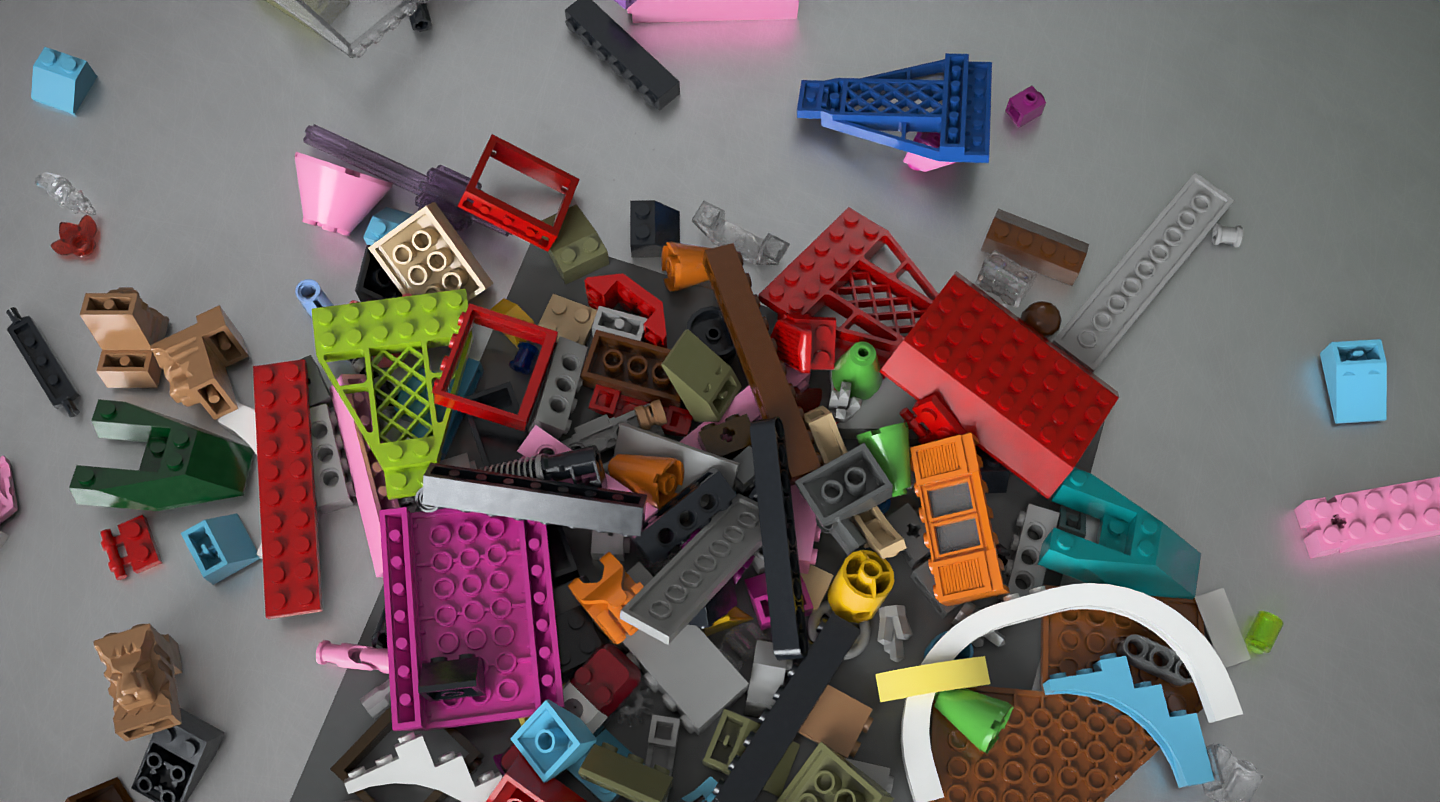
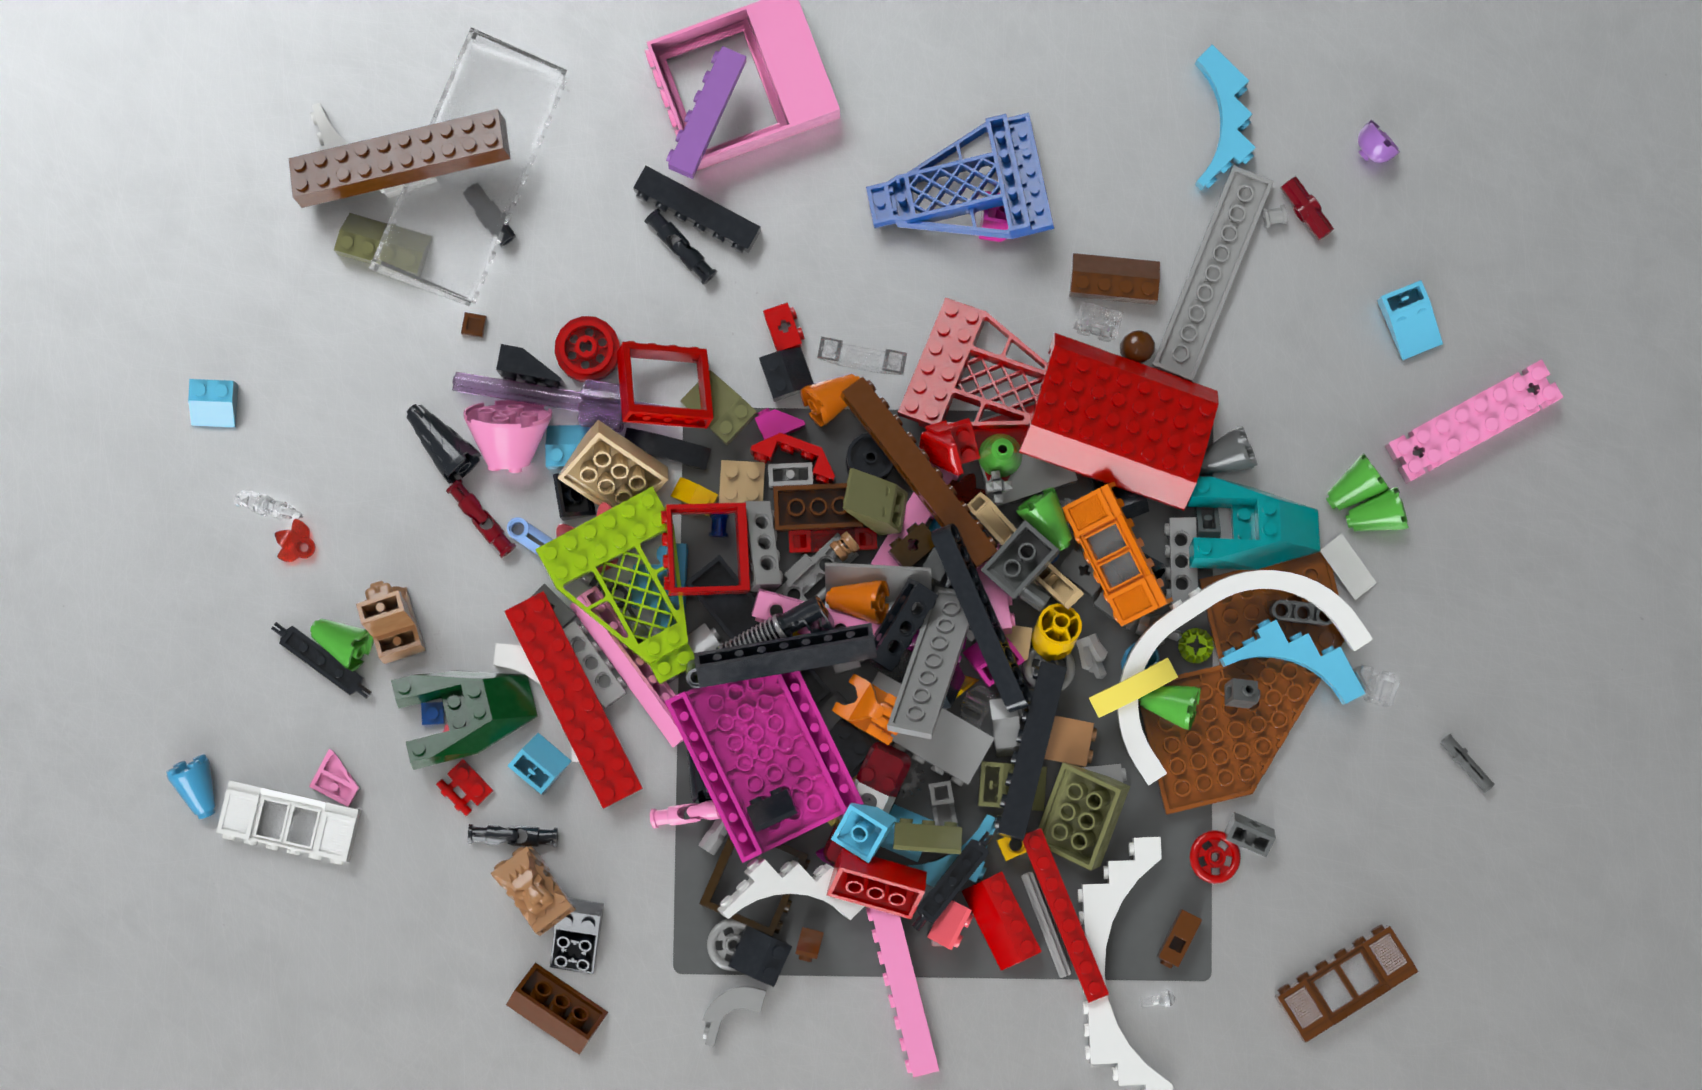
camera: 15 degrees left, 15 degrees up
medium nougat brick [150,305,249,420] -> none
red plate [899,394,966,445] -> none
magenta brick [1005,85,1046,128] -> none
clear neon green brick [1244,611,1284,654] -> none
none -> bright green cone [310,618,374,671]
none -> black cone [406,404,482,484]
none -> blue plate [421,702,445,725]
none -> dark red piece [446,479,516,558]
none -> reddish brown tile [461,312,487,338]
none -> black piece [468,824,558,848]
none -> black slope [496,344,565,390]
none -> red wheel [554,316,621,383]
none -> black slope [624,428,711,470]
none -> black piece [644,208,718,285]
none -> dark pink slope [755,408,806,440]
none -> red brick [763,302,805,351]
none -> lime gear [1178,628,1214,663]
none -> medium azure arch [1195,44,1256,191]
none -> dark grey cone [1199,426,1258,475]
none -> dark grey brick [1224,678,1260,709]
none -> dark red piece [1280,177,1334,241]
none -> bright green cone [1326,453,1390,510]
none -> bright green cone [1346,486,1409,531]
none -> medium lavender cylinder [1358,120,1400,163]

